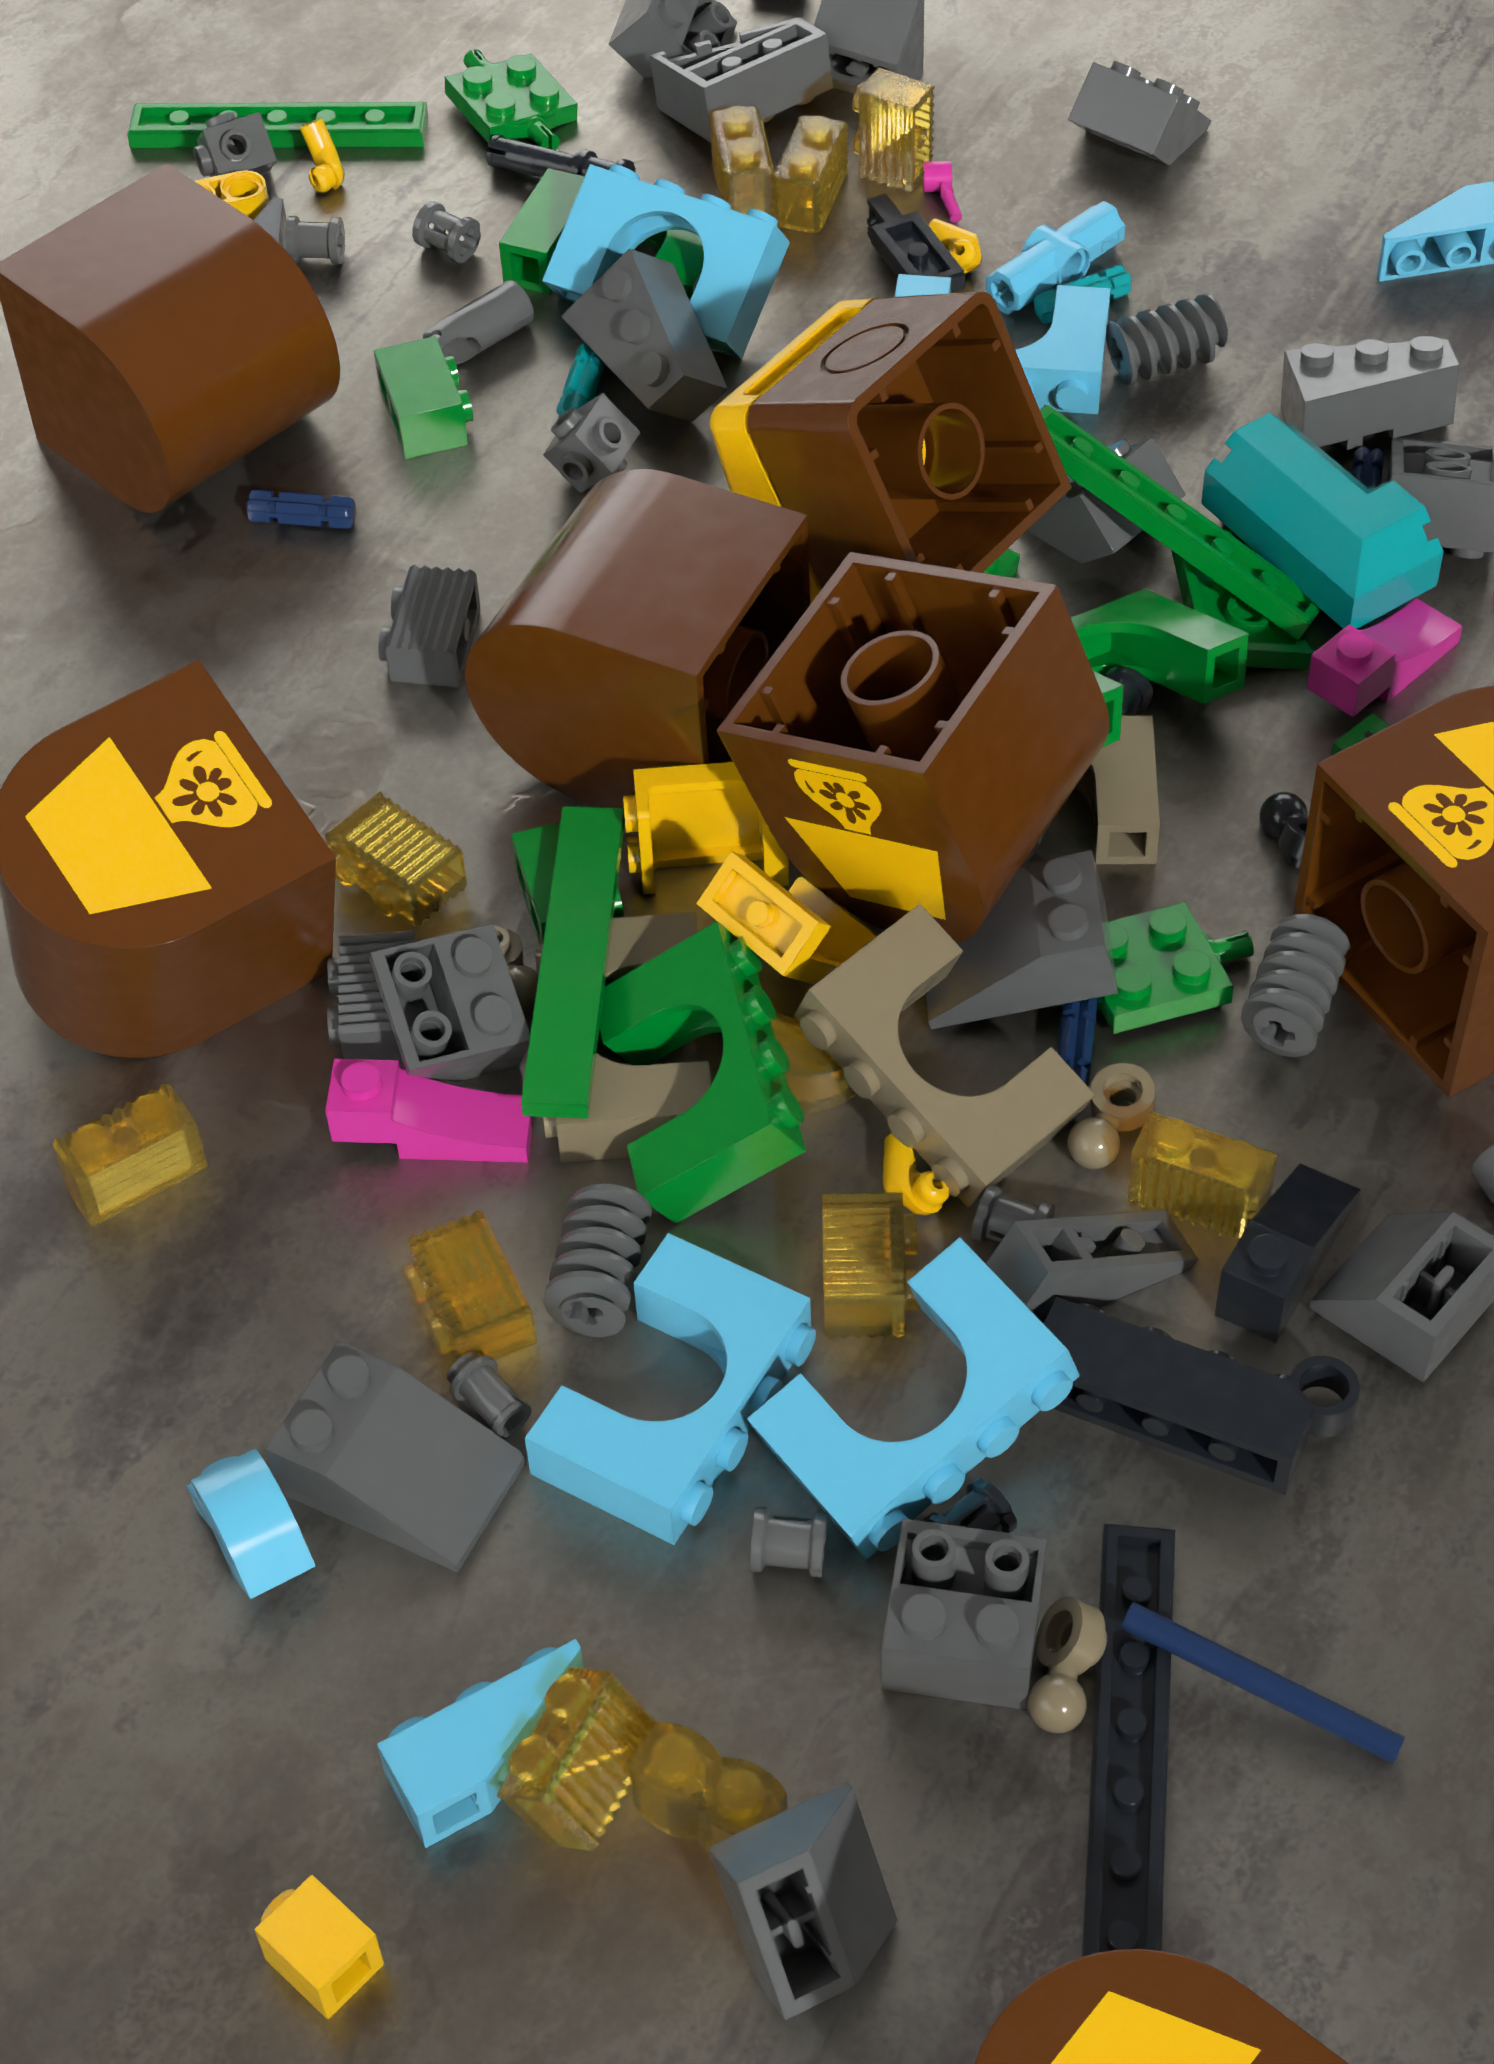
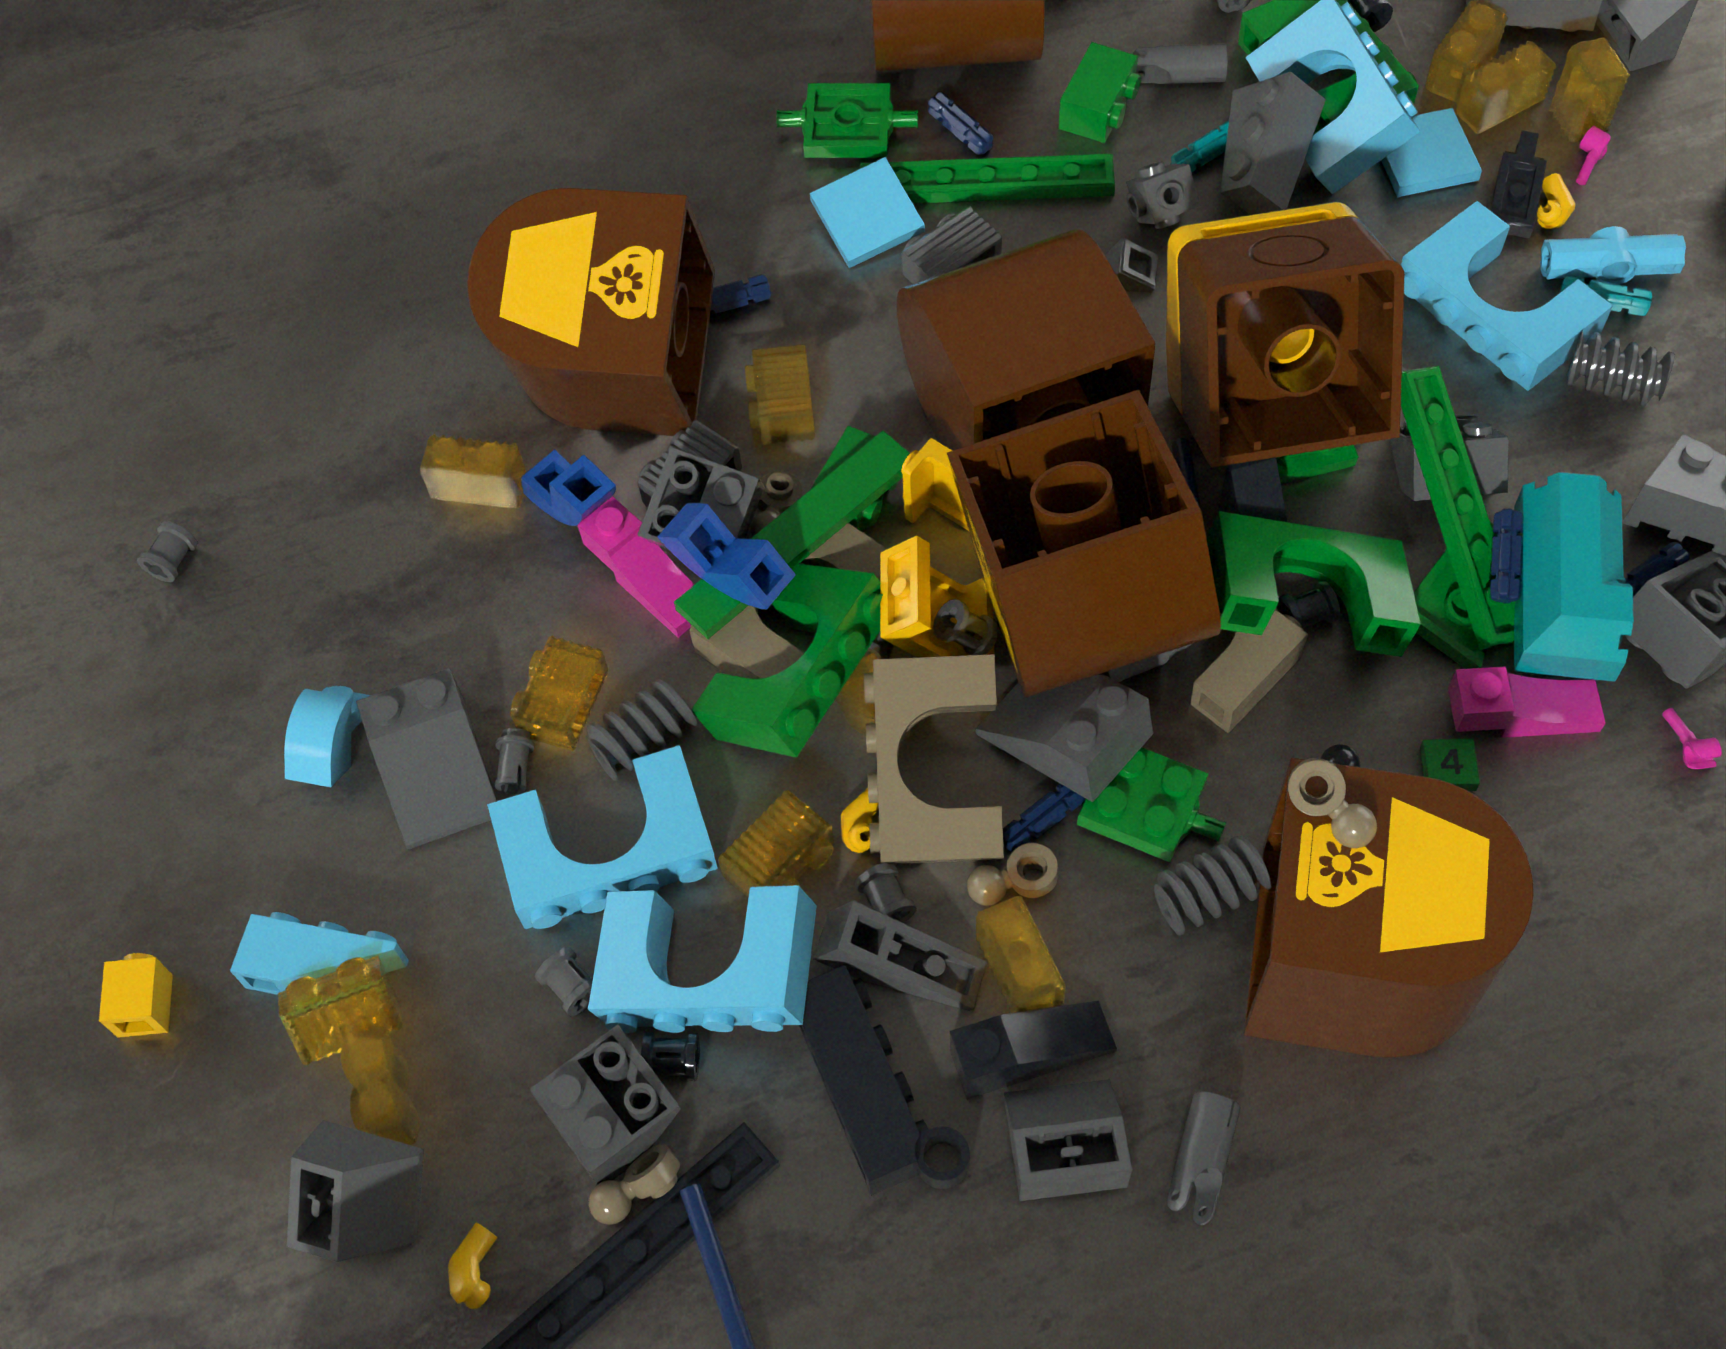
camera: 45 degrees right, 10 degrees up
none -> yellow arm [448,1222,497,1309]
none -> blue brick [521,449,616,526]
none -> blue brick [657,503,796,610]
none -> green plate [776,83,918,158]
none -> medium azure tile [810,157,925,268]
none -> green tile [860,154,1115,204]
none -> dark grey bush [933,599,998,655]
none -> dark tan plate [1288,758,1377,848]
none -> medium azure tile [1381,108,1482,197]
none -> dark blue axle [1490,509,1524,604]

